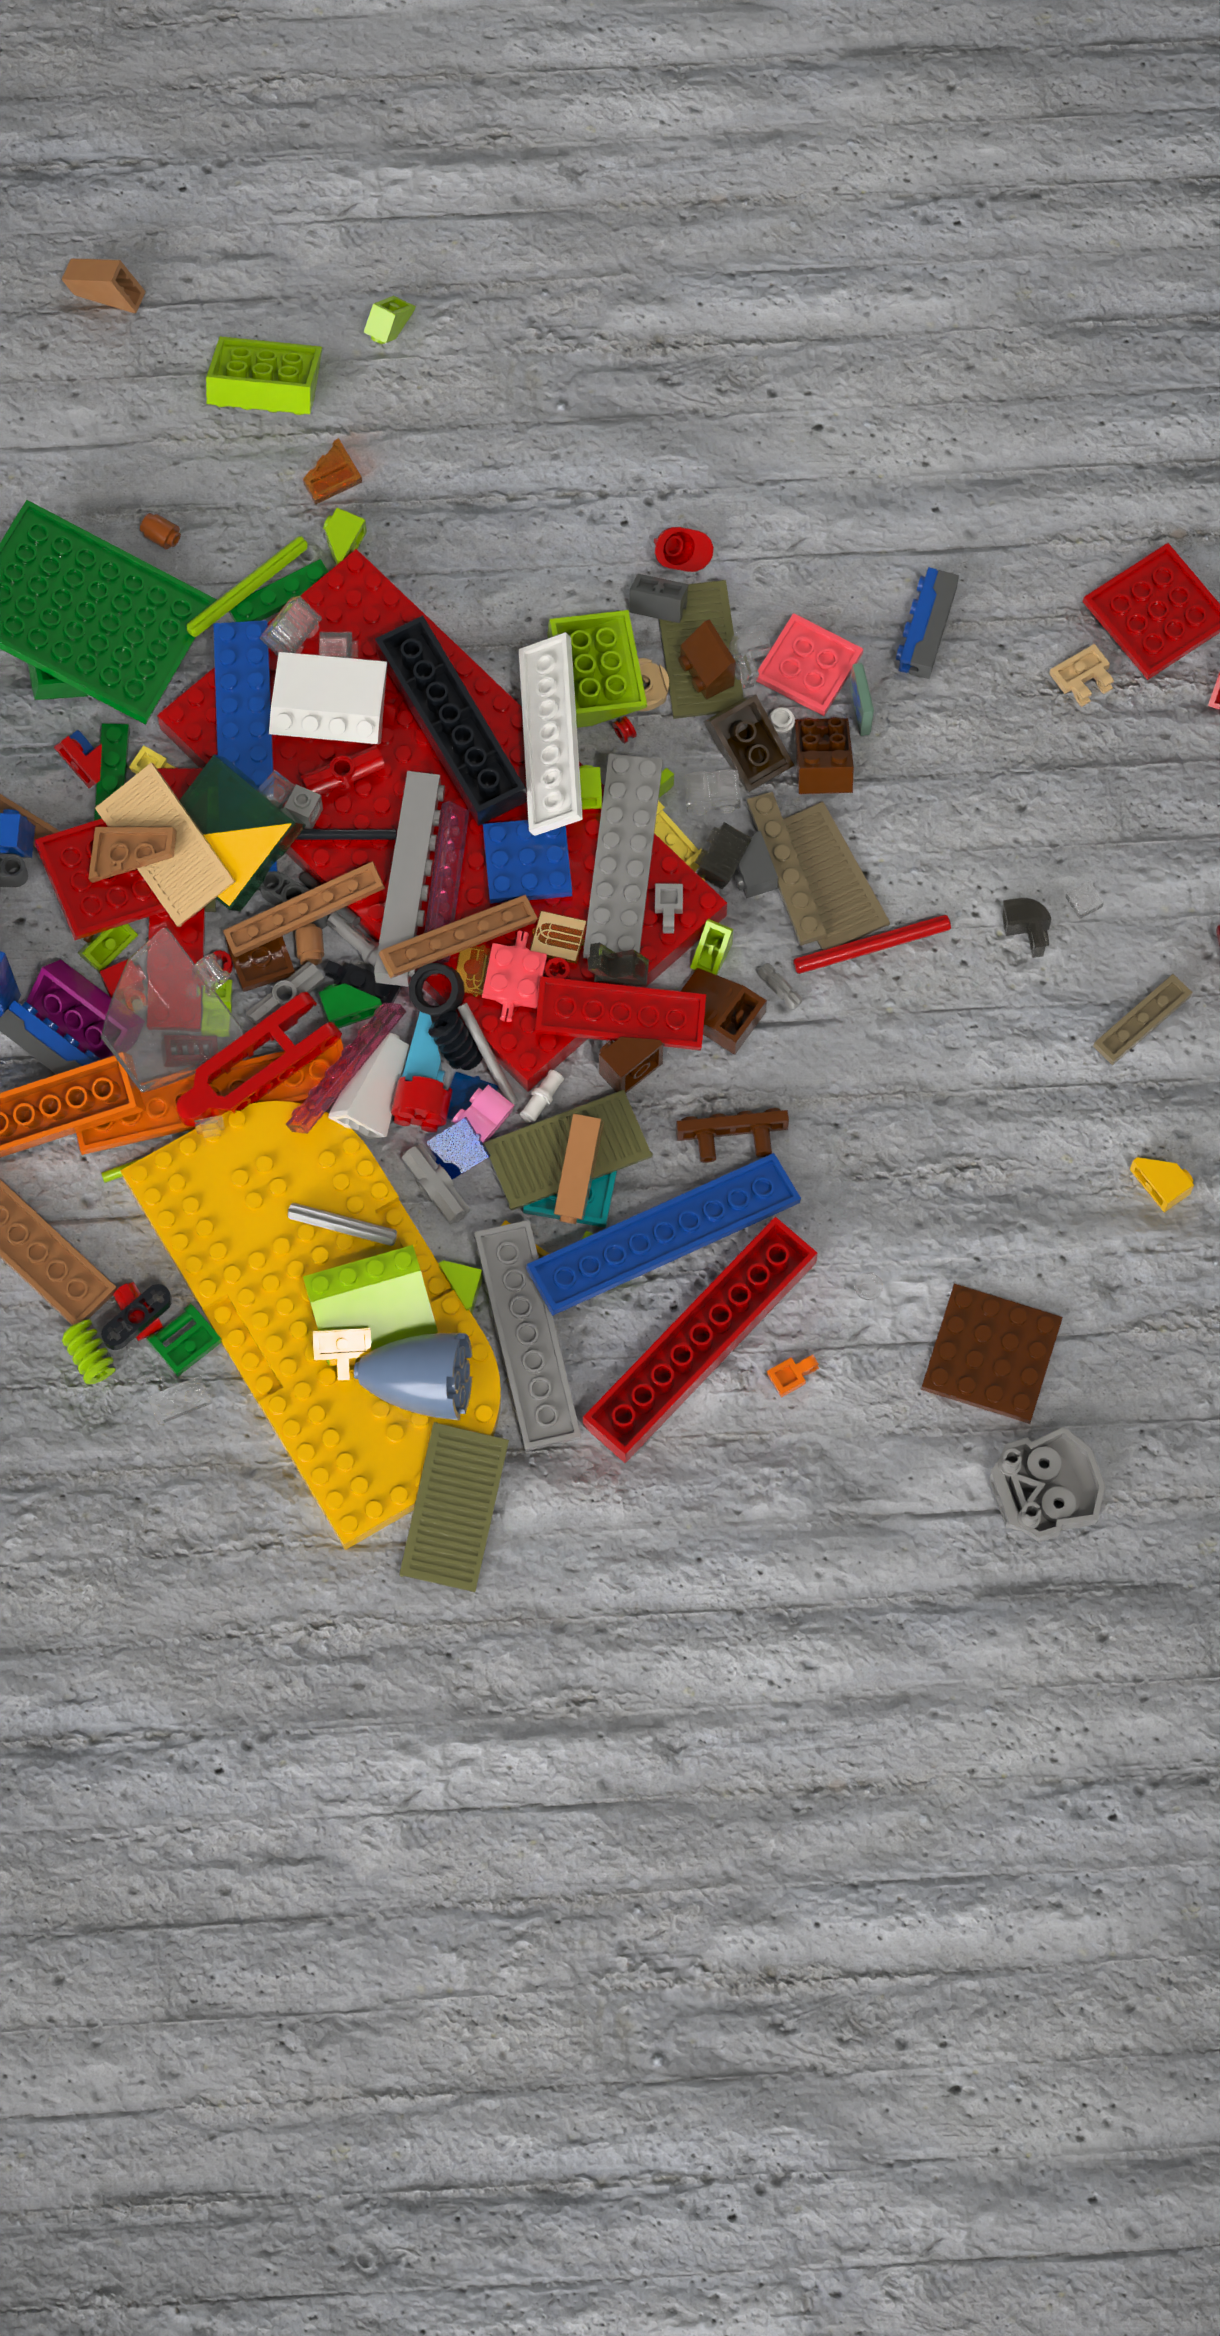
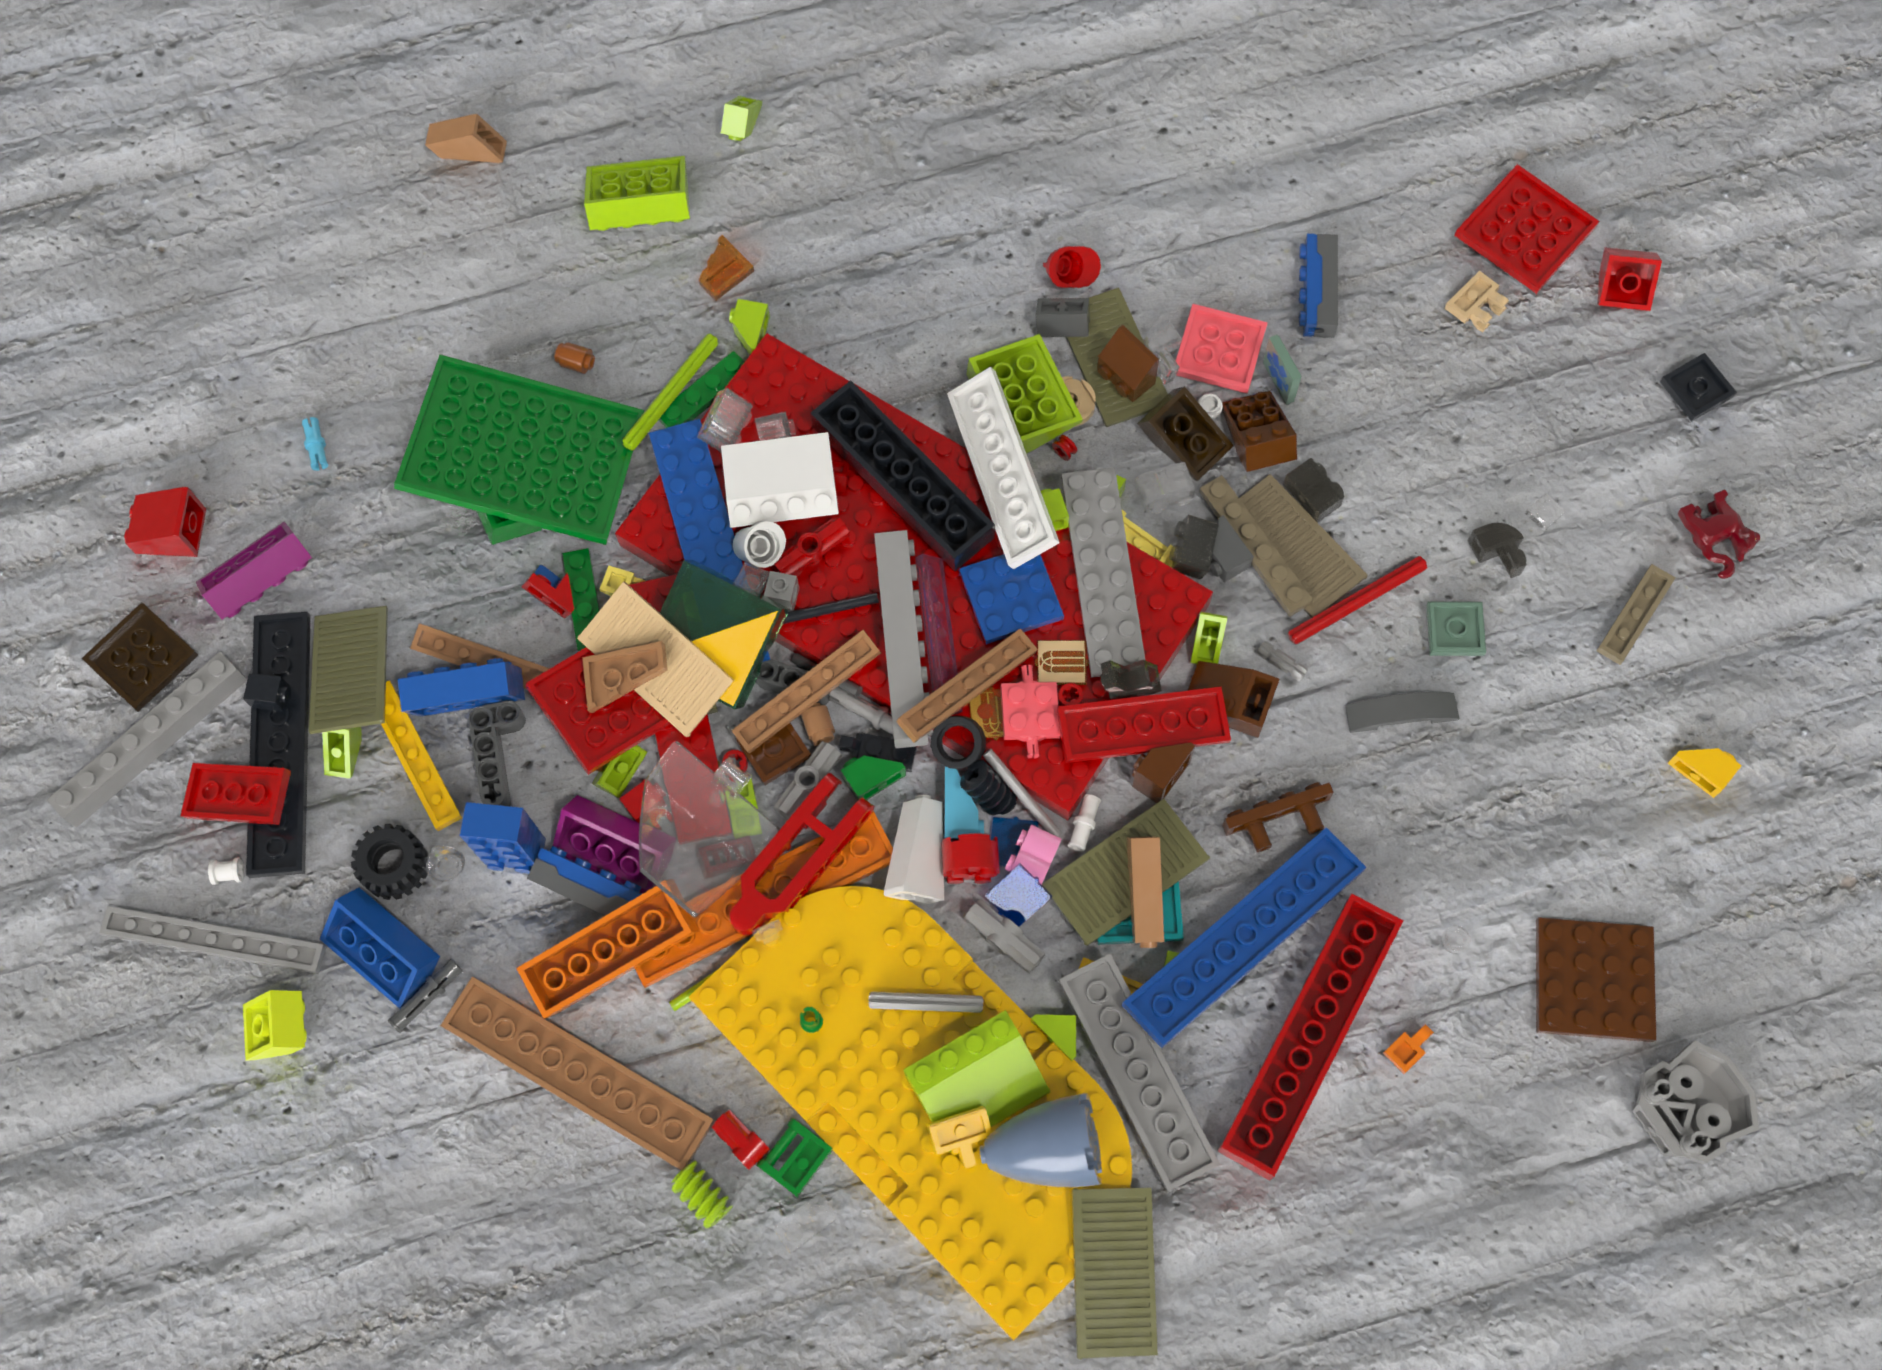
camera: 10 degrees left, 0 degrees up
black beam [101,1284,172,1350] -> none
clear pink plate [286,1003,407,1134] -> none
light grey plate [655,884,683,934] -> none
none -> white hat [733,521,786,568]
none -> green pin [800,1007,823,1033]
none -> clear smoke brick [1283,458,1345,523]
none -> dark grey slope [1345,692,1459,733]
none -> sand green plate [1426,602,1486,656]

